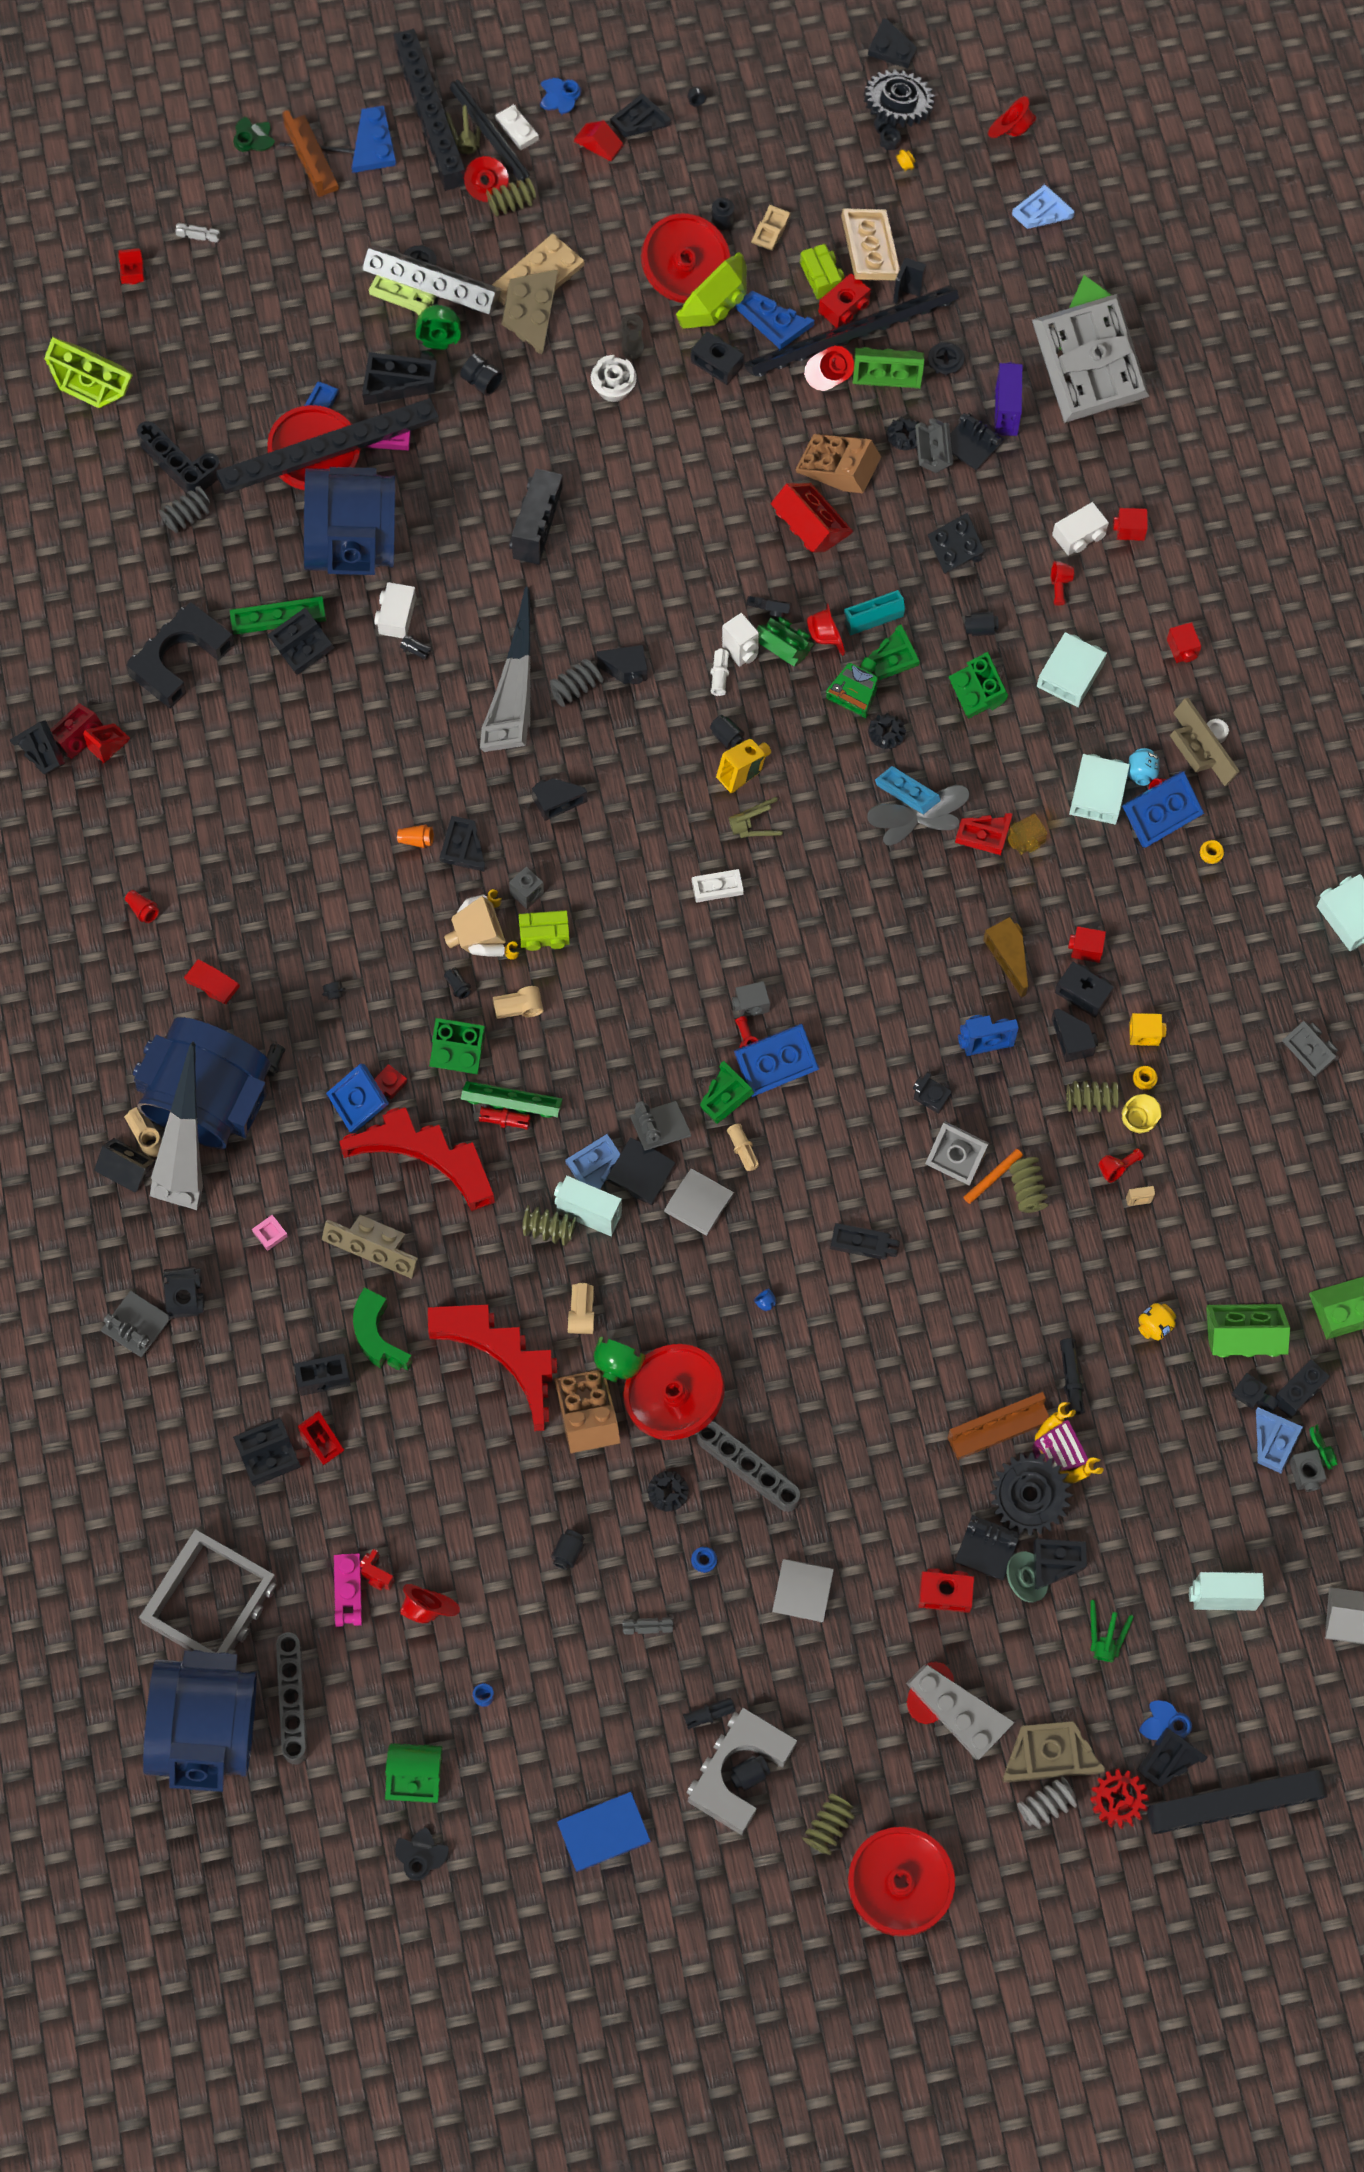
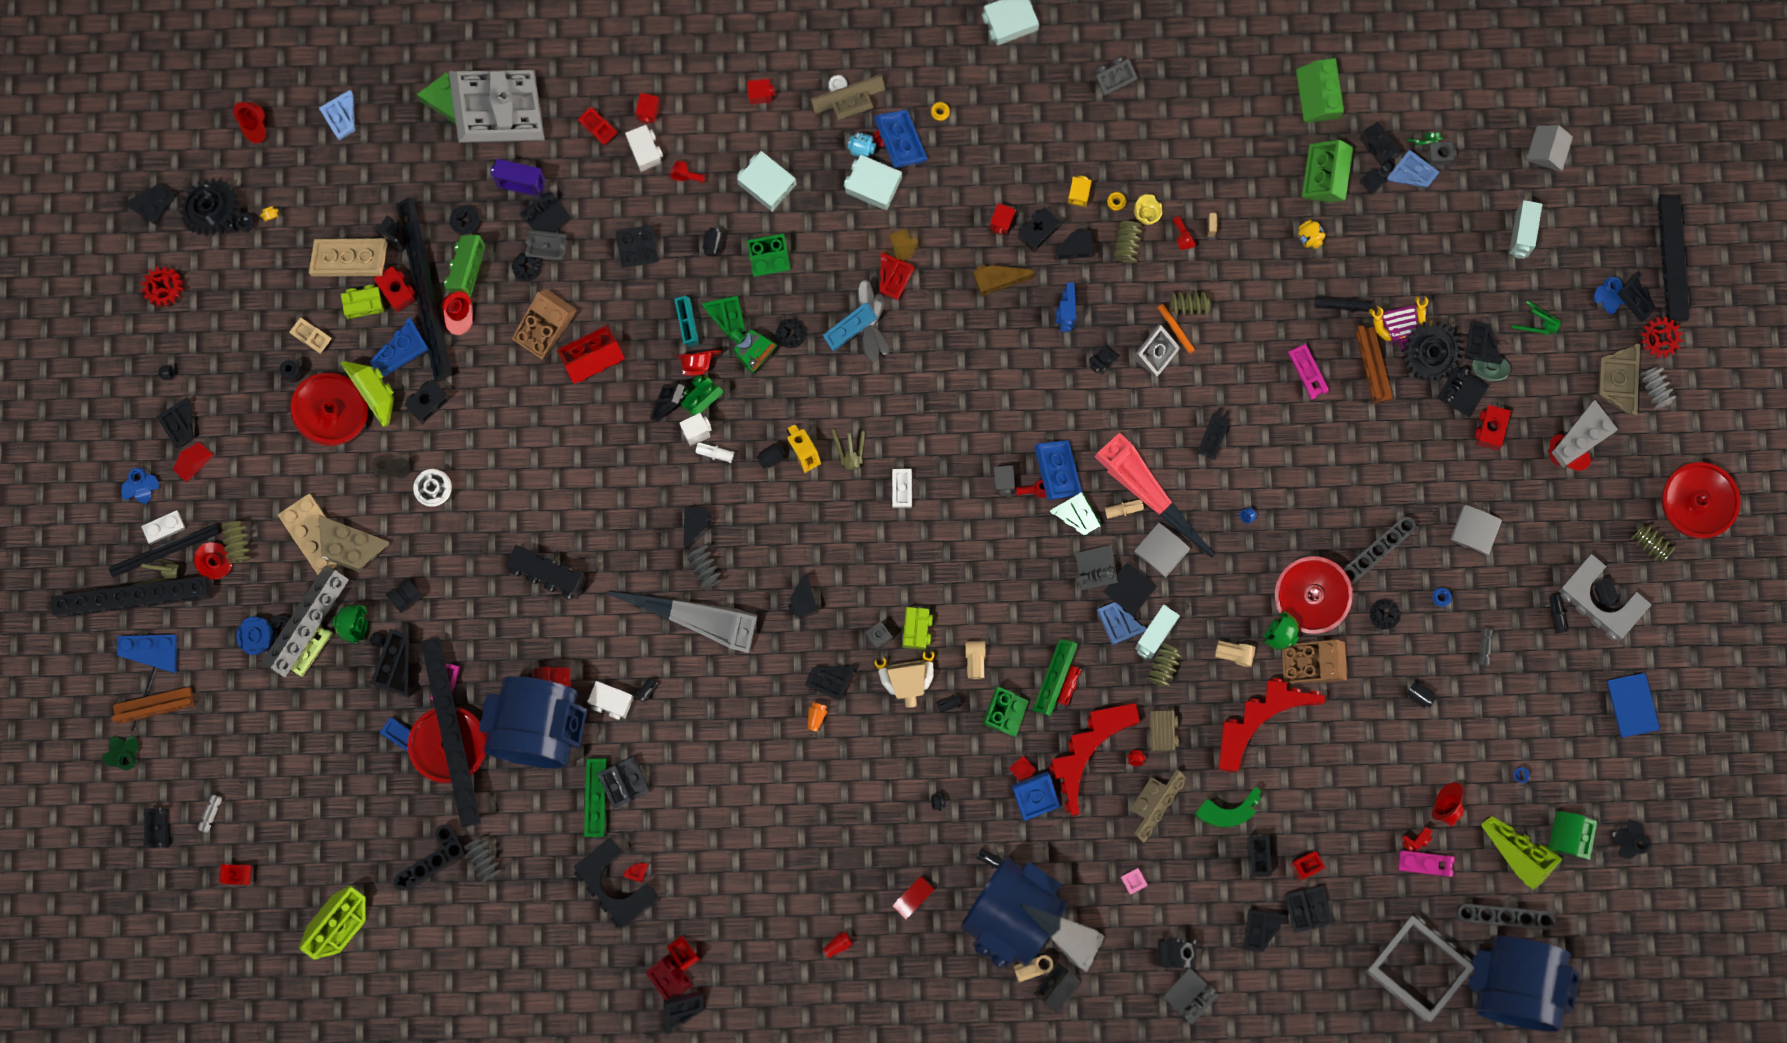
camera: 75 degrees left, 10 degrees up
none -> red gear [141,266,183,308]
none -> black hinge [144,808,169,849]
none -> blue tile [236,617,274,655]
none -> red brick [532,667,571,687]
none -> red slope [578,107,618,145]
none -> red tile [623,863,648,883]
none -> coral plate [1094,433,1214,557]
none -> red plate [1127,750,1146,766]
none -> dark tan brick [1149,711,1178,752]
none -> black wing [1243,910,1286,952]
none -> dark pink plate [1288,344,1329,400]
none -> lime wedge [1481,816,1562,889]

